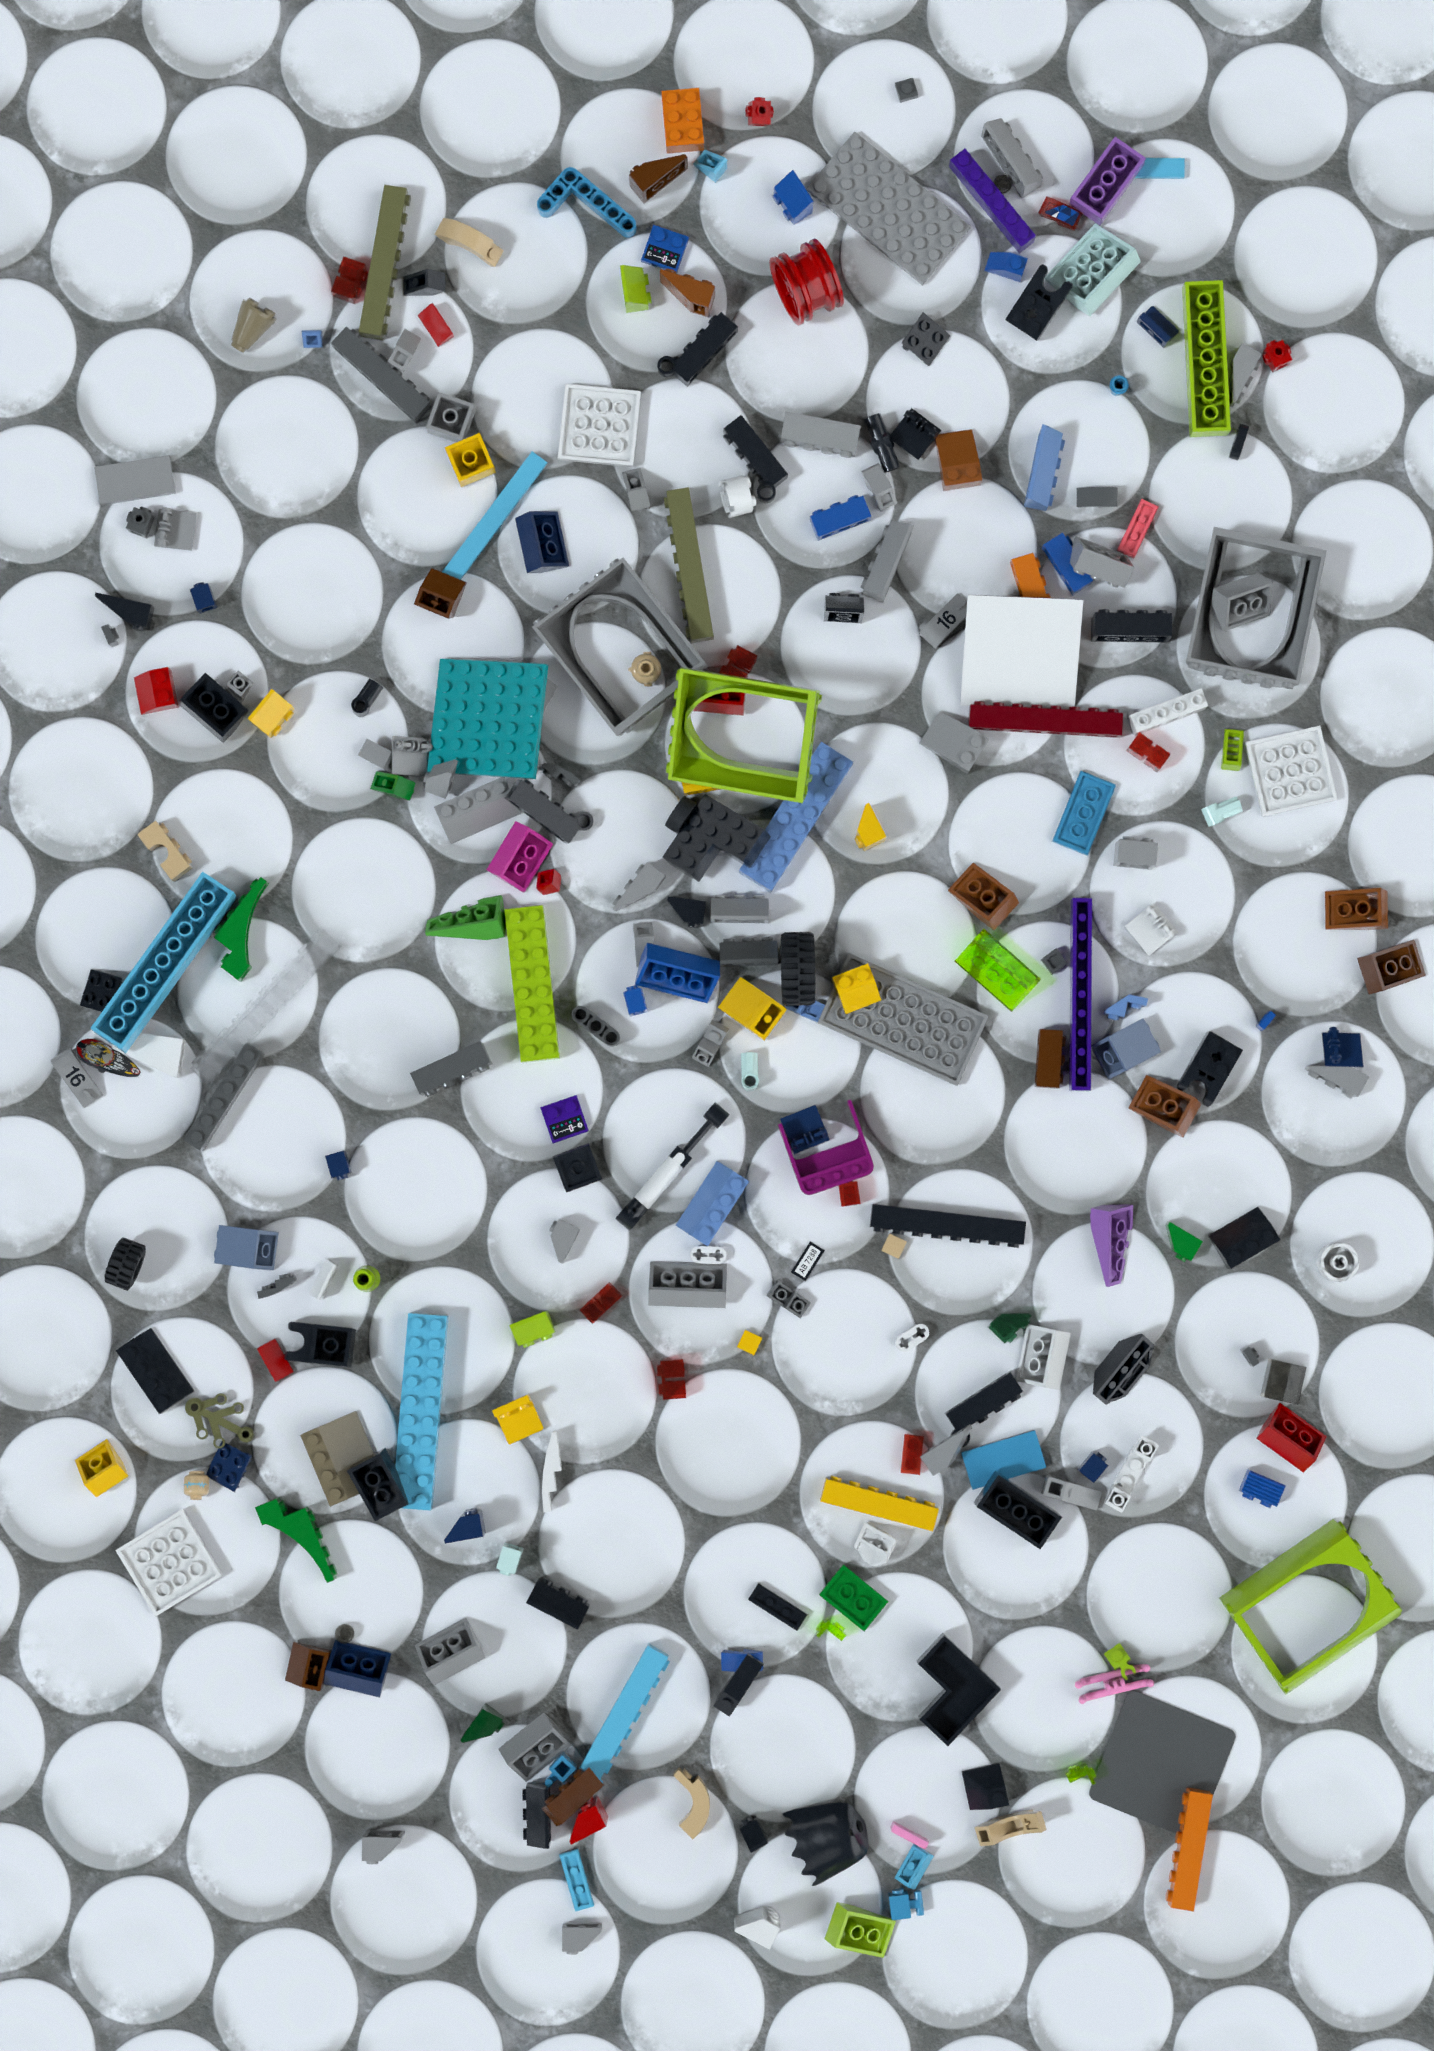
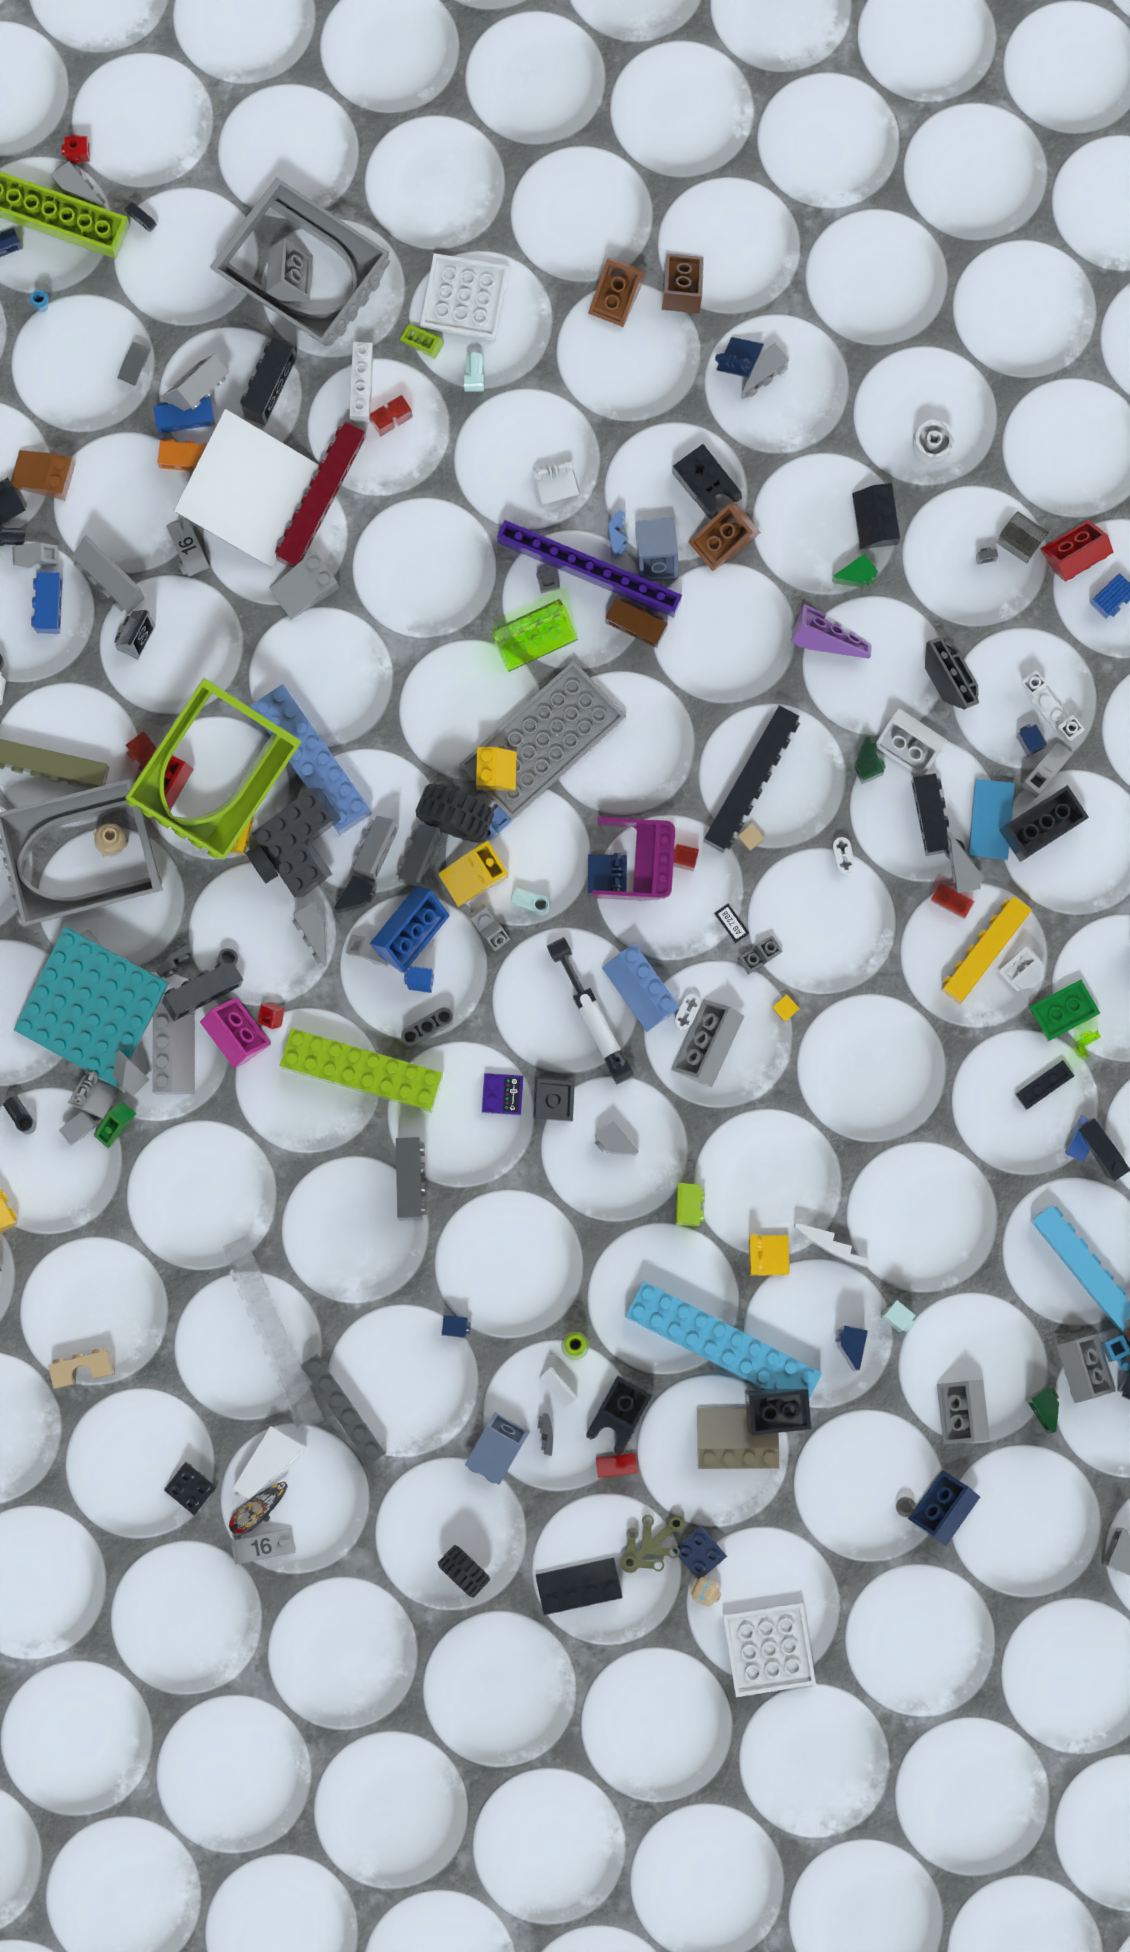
camera: 70 degrees left, 5 degrees down
yellow slope [75,1439,129,1498] -> none
medium azure brick [90,872,237,1054] -> none
green arch [214,877,269,982] -> none
green arch [255,1497,338,1583] -> none
reddish brown slope [285,1642,331,1691] -> none
bright green wedge [425,895,506,940] -> none
black slope [526,1577,590,1630] -> none
clear red slope [580,1282,623,1324] -> none
clear red piece [657,1359,686,1400] -> none
yellow slope [855,803,886,851] -> none
dark orange slope [948,863,1019,930] -> none
medium blue slope [1024,424,1065,511] -> none
dark azure tile [1052,771,1116,856] -> none
light grey brick [1113,836,1158,870] -> none
coral tile [1117,499,1159,559] -> none
blue tile [1256,1011,1276,1031] -> none

